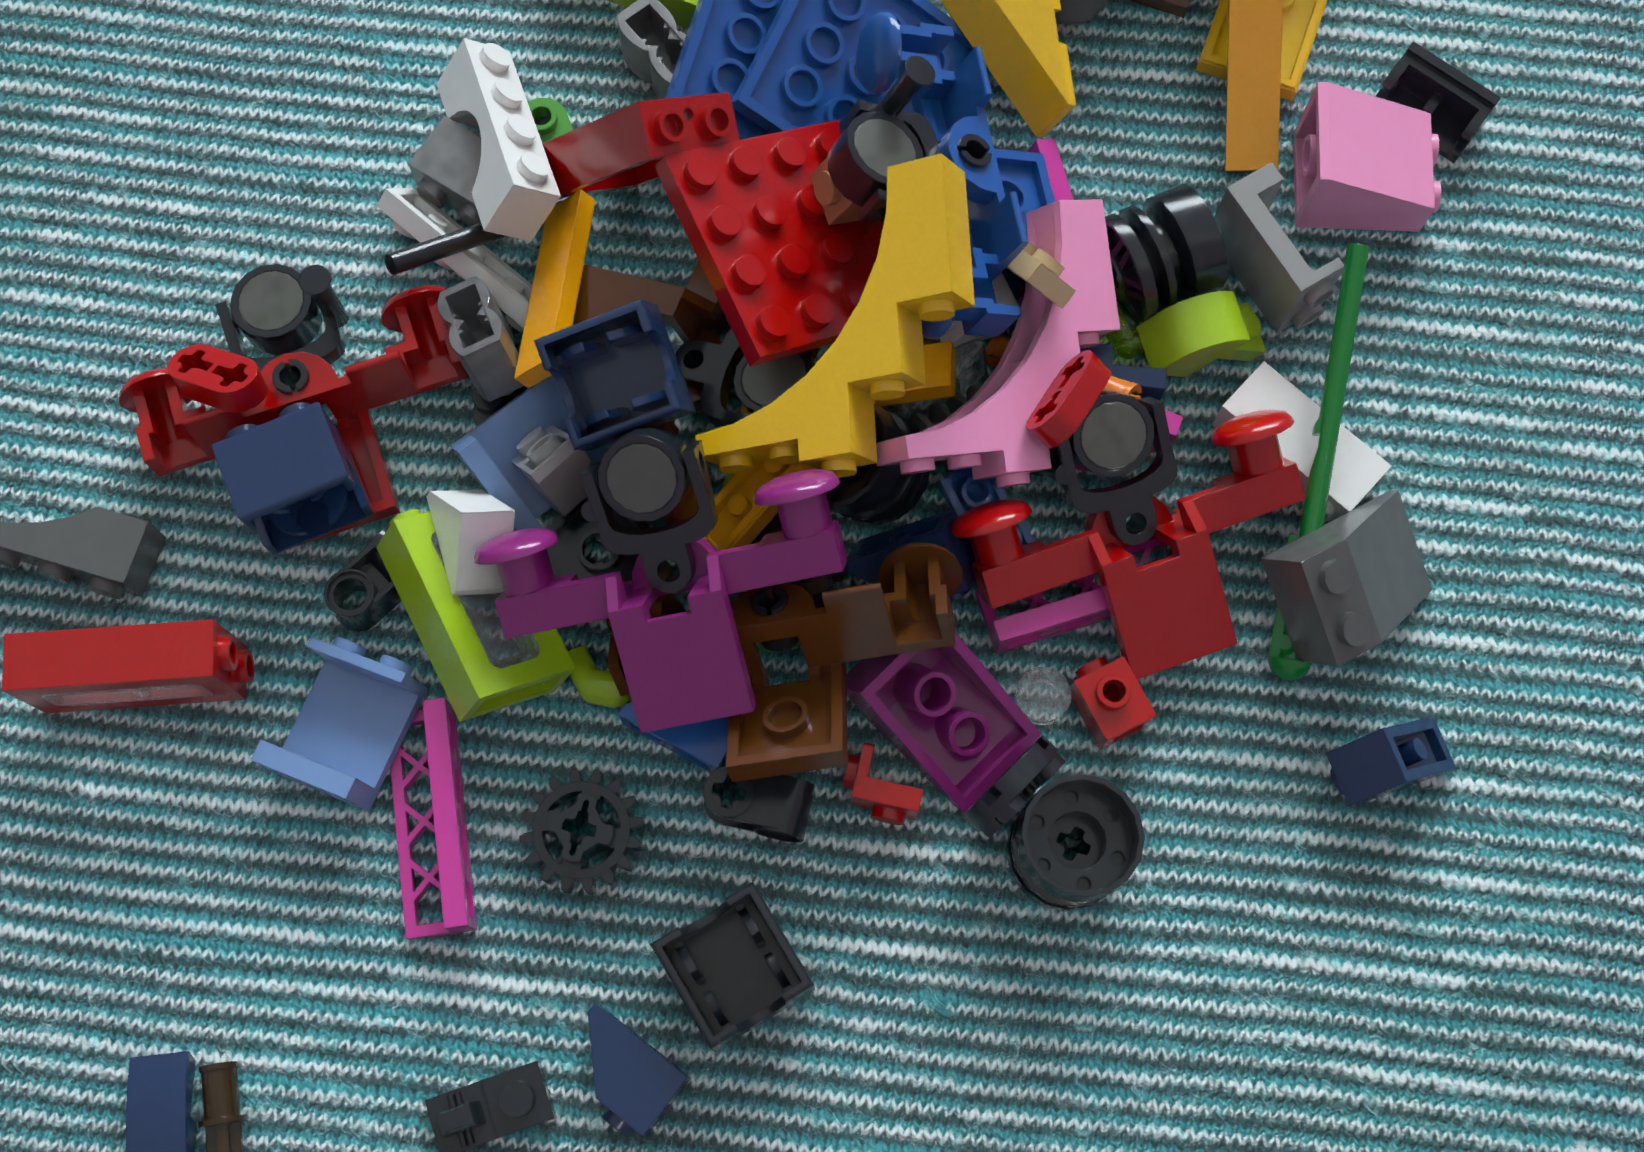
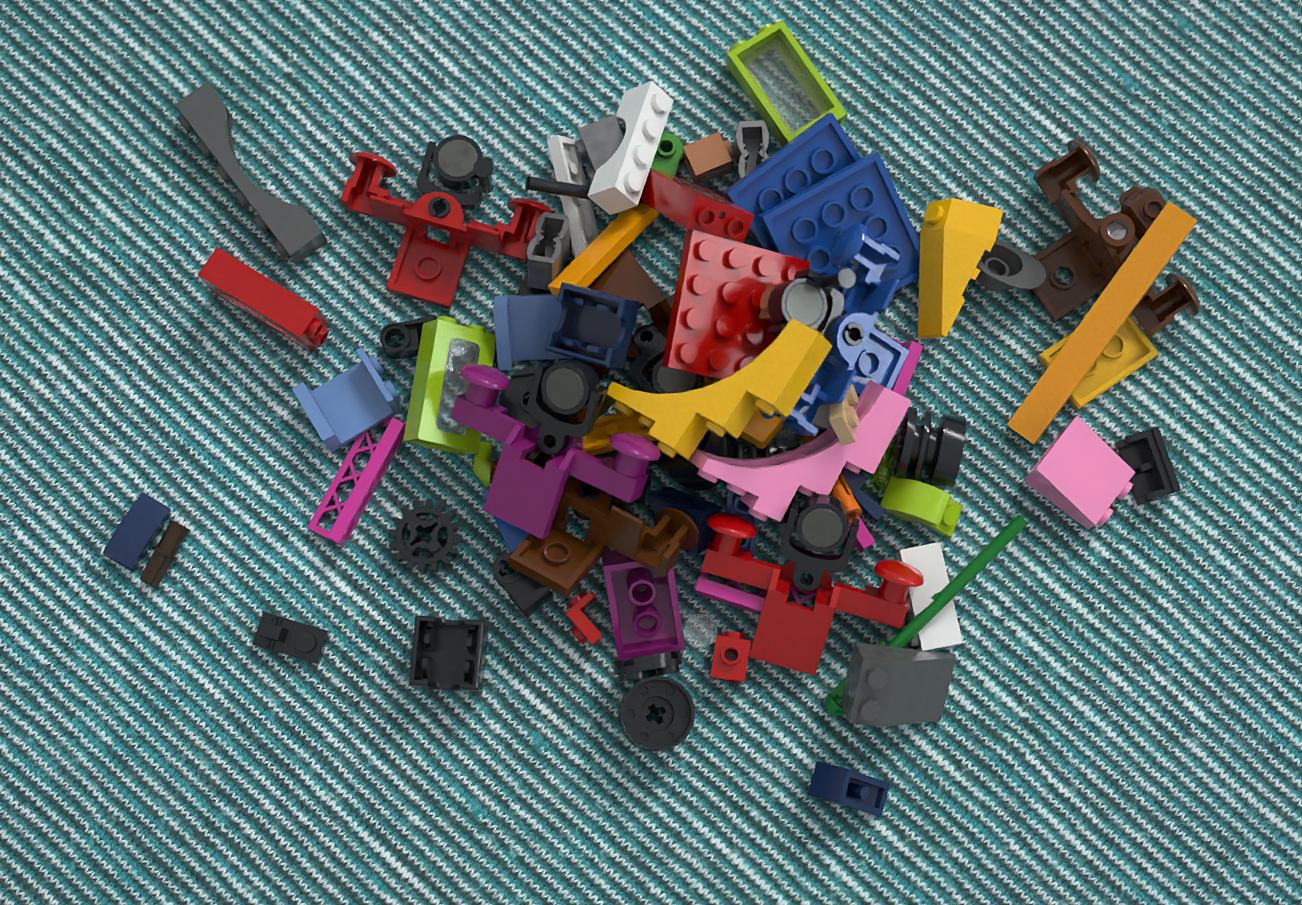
camera: 35 degrees right, 5 degrees up
red beam [167,344,268,413] -> none
dark blue piece [212,402,374,555] -> none
white slope [426,489,515,596] -> none
light grey slope [511,425,593,517] -> none
dark blue slope [587,1003,691,1138] -> none
red beam [1026,350,1111,448] -> none
light grey panel [1214,162,1344,334] -> none
none -> nougat brick [682,132,735,185]

